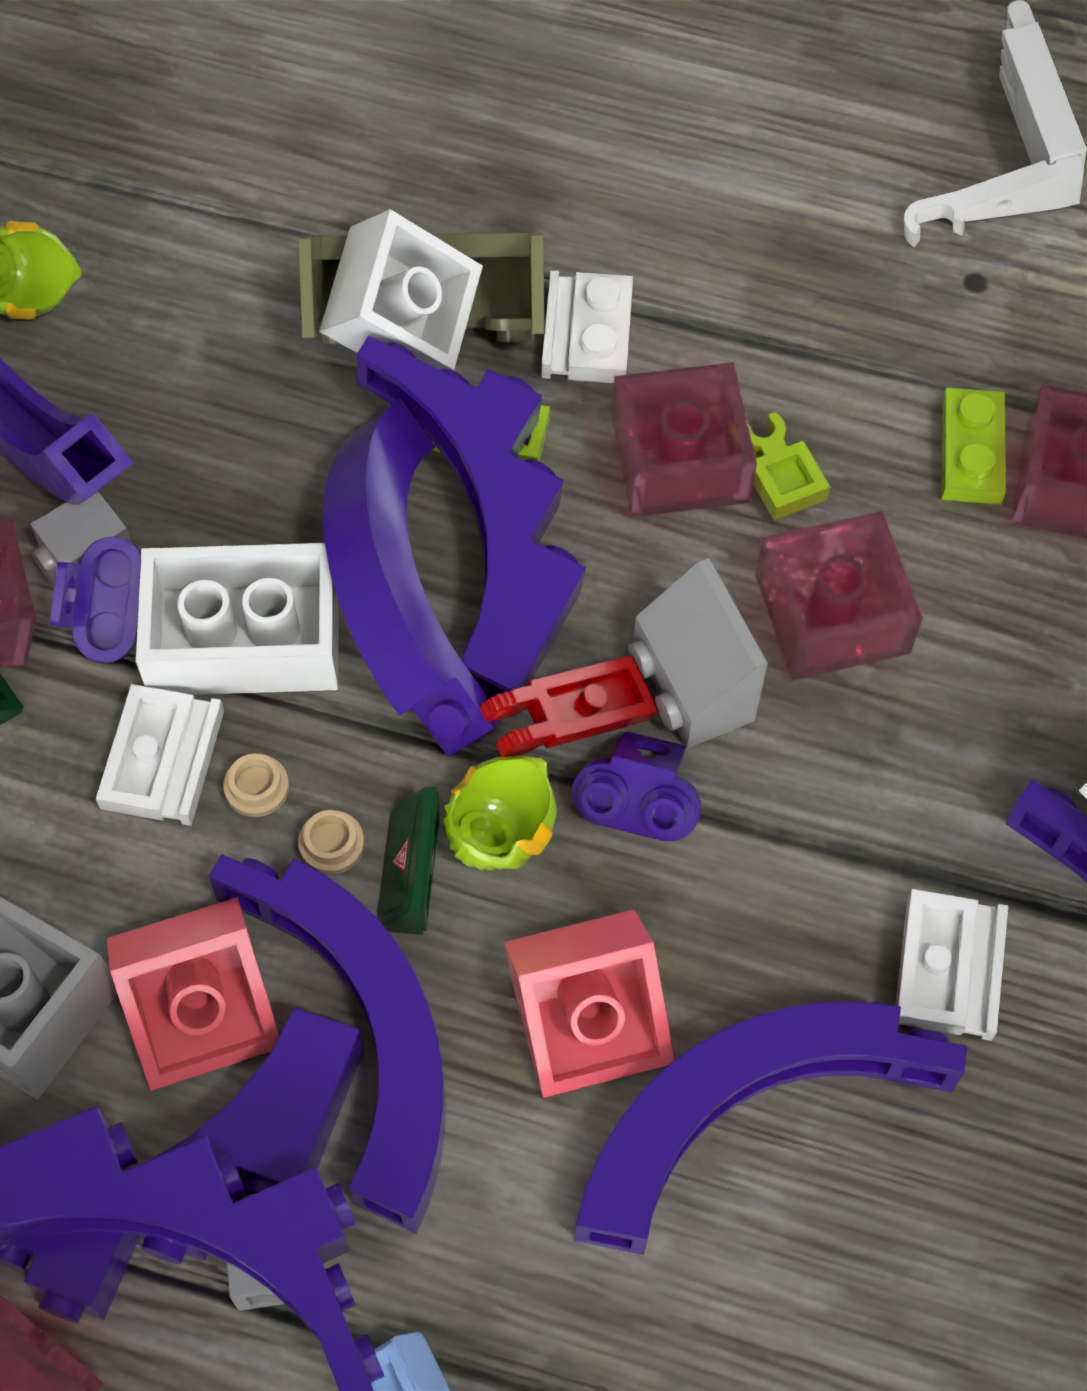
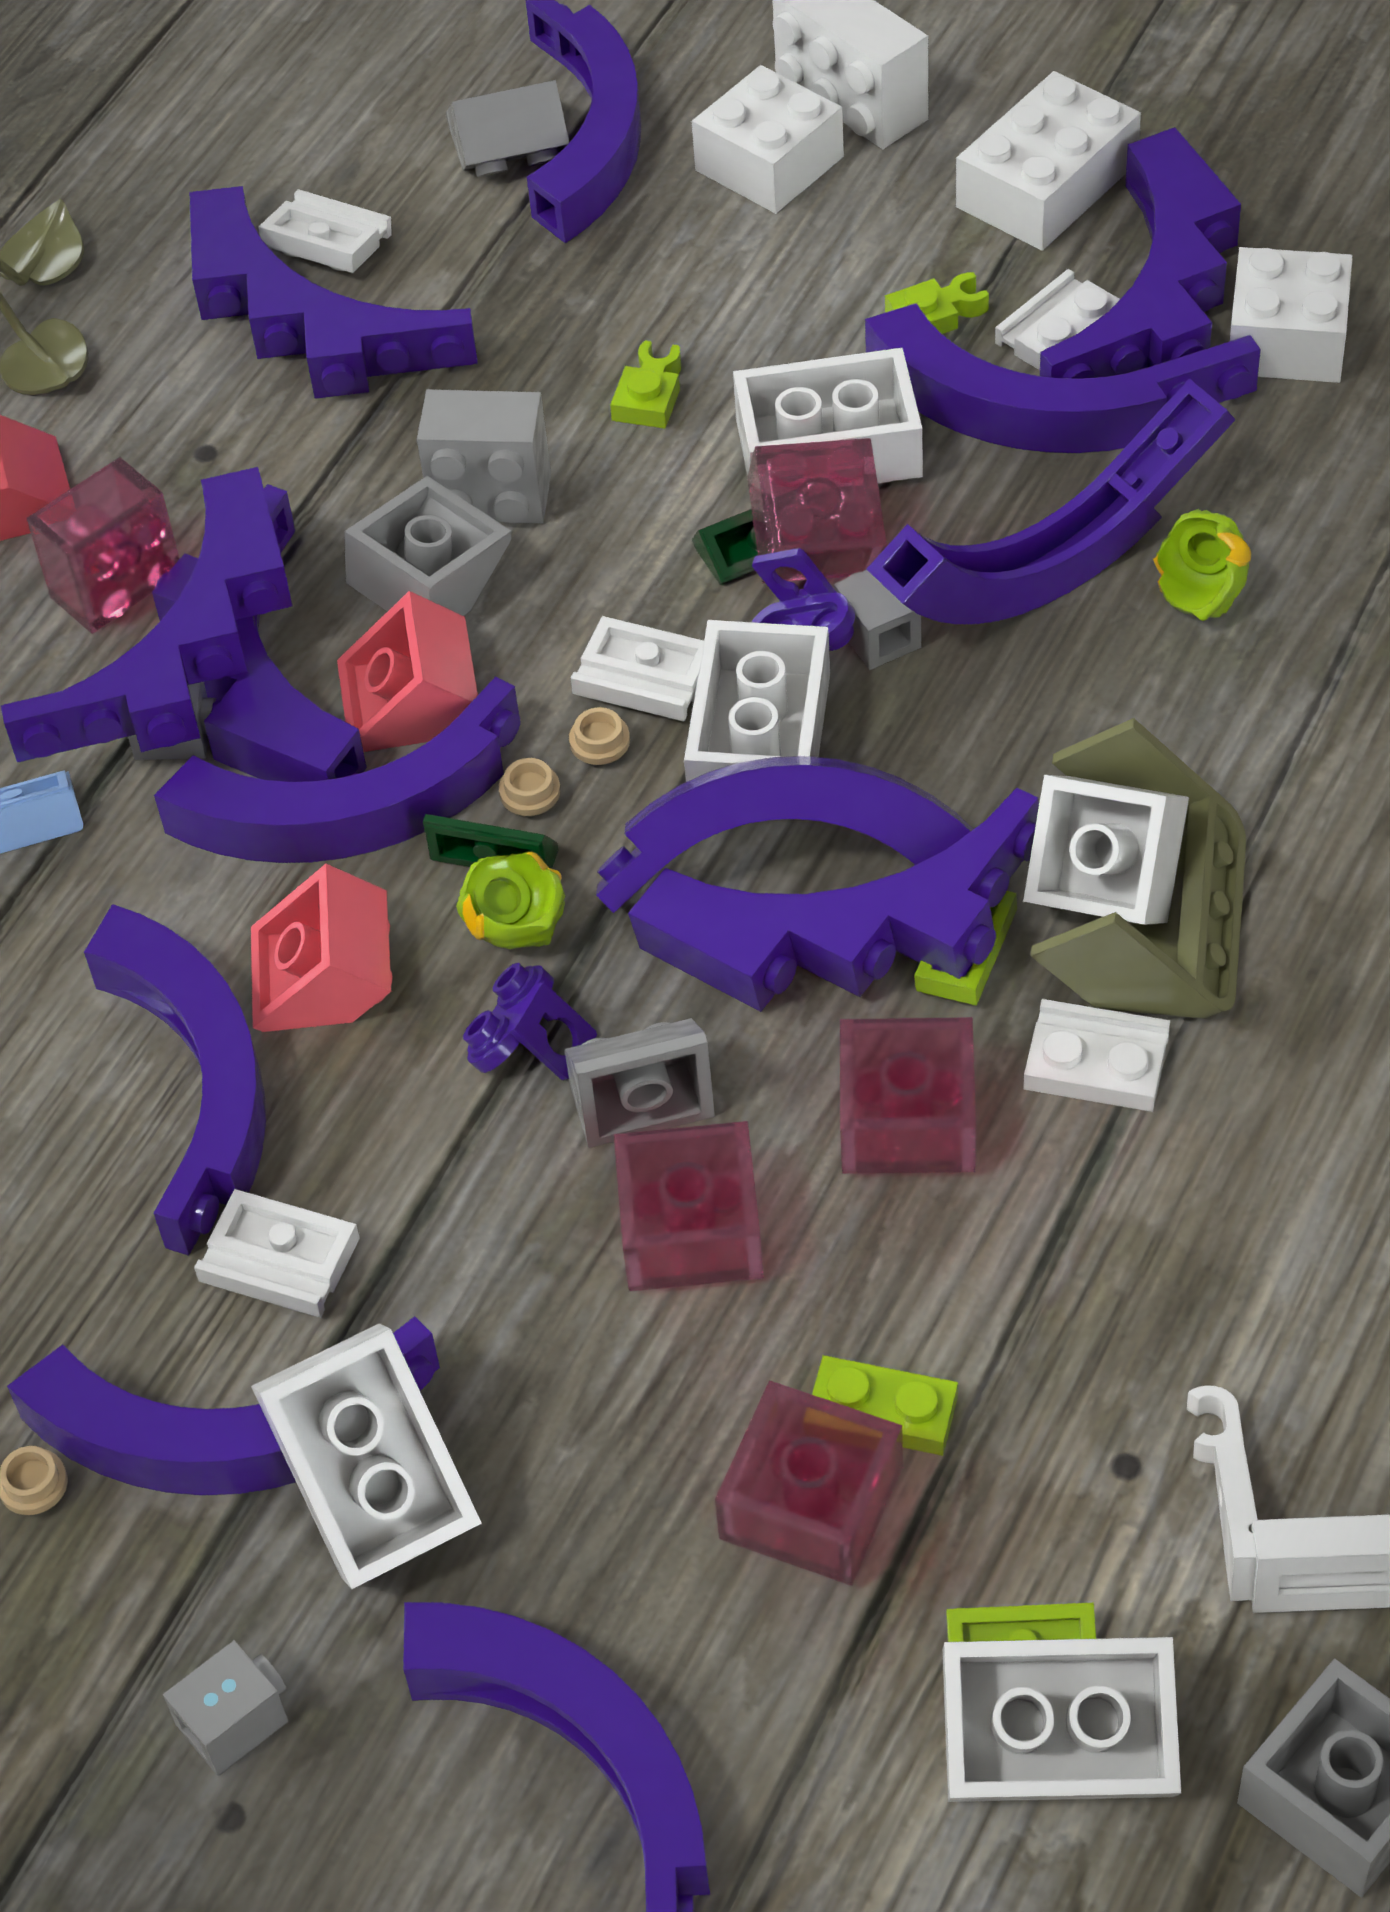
camera: 105 degrees right, 10 degrees down
red hinge [479,655,659,757] -> none
lime plate [738,412,831,521] -> none

